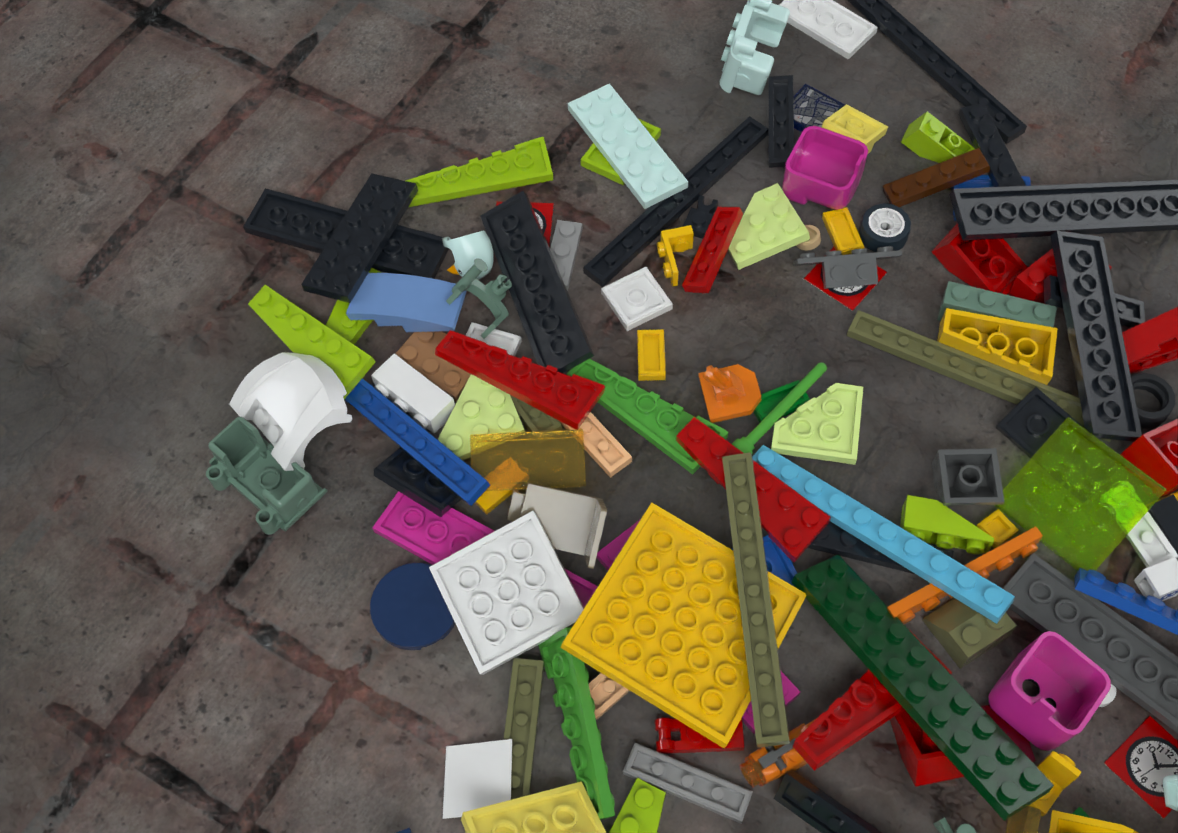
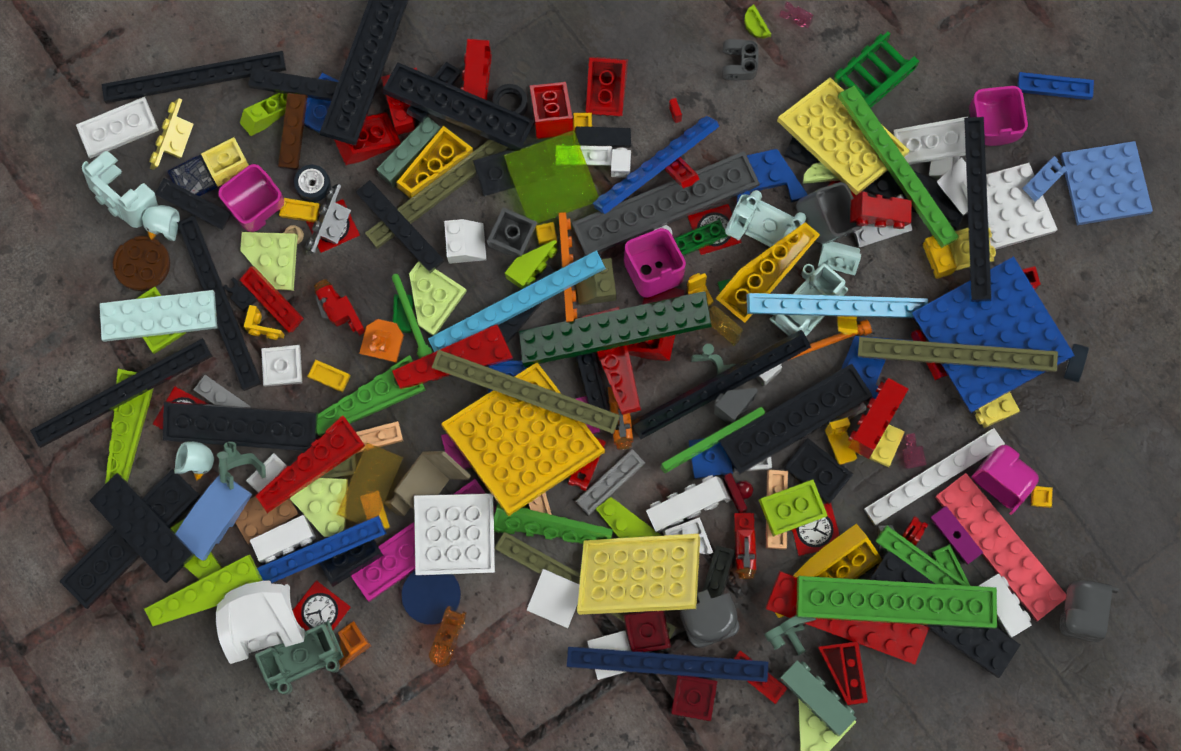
camera: 65 degrees left, 15 degrees up
none -> black plate [30,338,213,448]
none -> reddish brown tile [113,236,170,291]
none -> light aqua piece [142,205,180,241]
none -> light yellow bracket [149,98,193,170]
none -> sticker [293,580,351,631]
none -> red plate [314,279,365,336]
none -> orange slope [338,621,371,669]
none -> black plate [356,180,444,273]
none -> clear orange piece [429,606,467,667]
none -> white slope [444,219,486,264]
none -> black plate [575,352,610,411]
none -> green tile [674,219,728,256]

